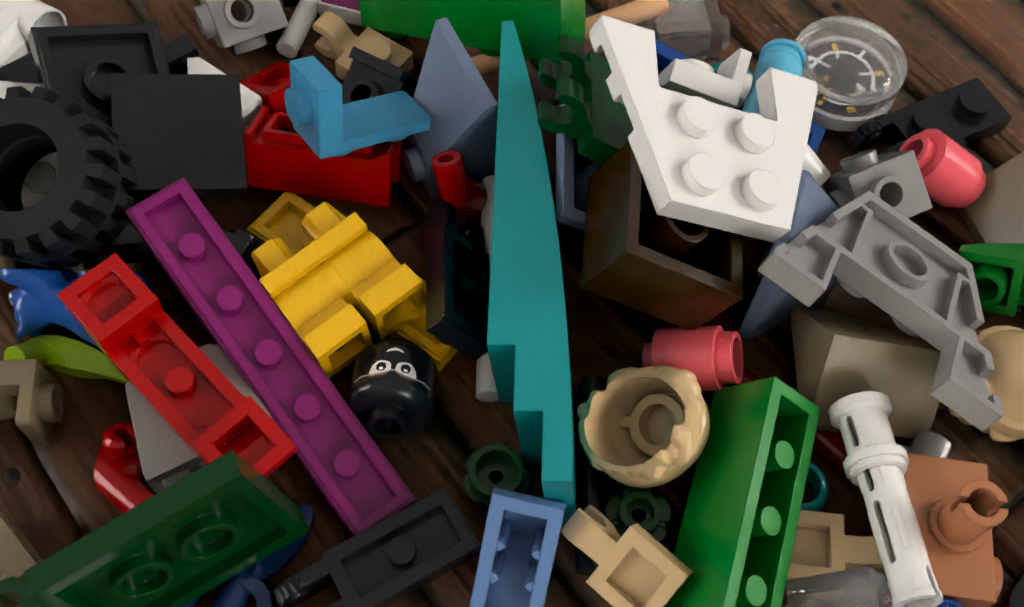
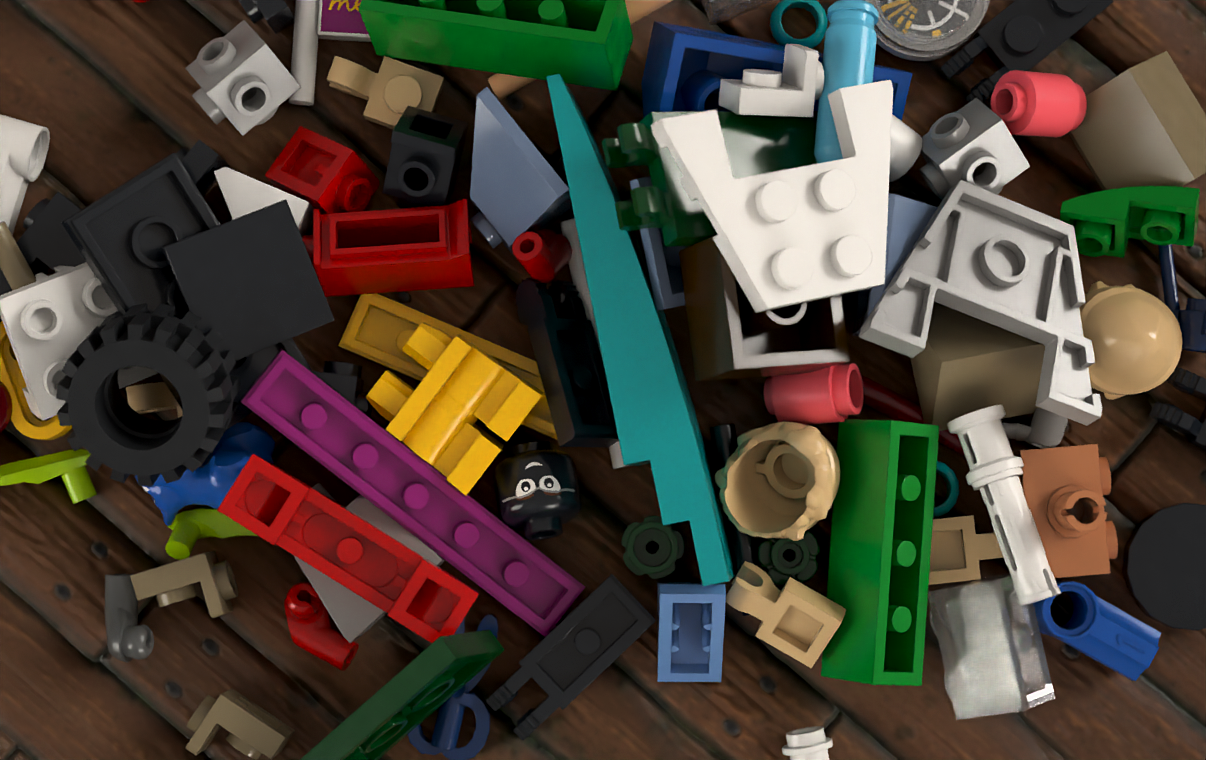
camera: 10 degrees left, 25 degrees up
dark azure bracket [284,55,431,159] -> none

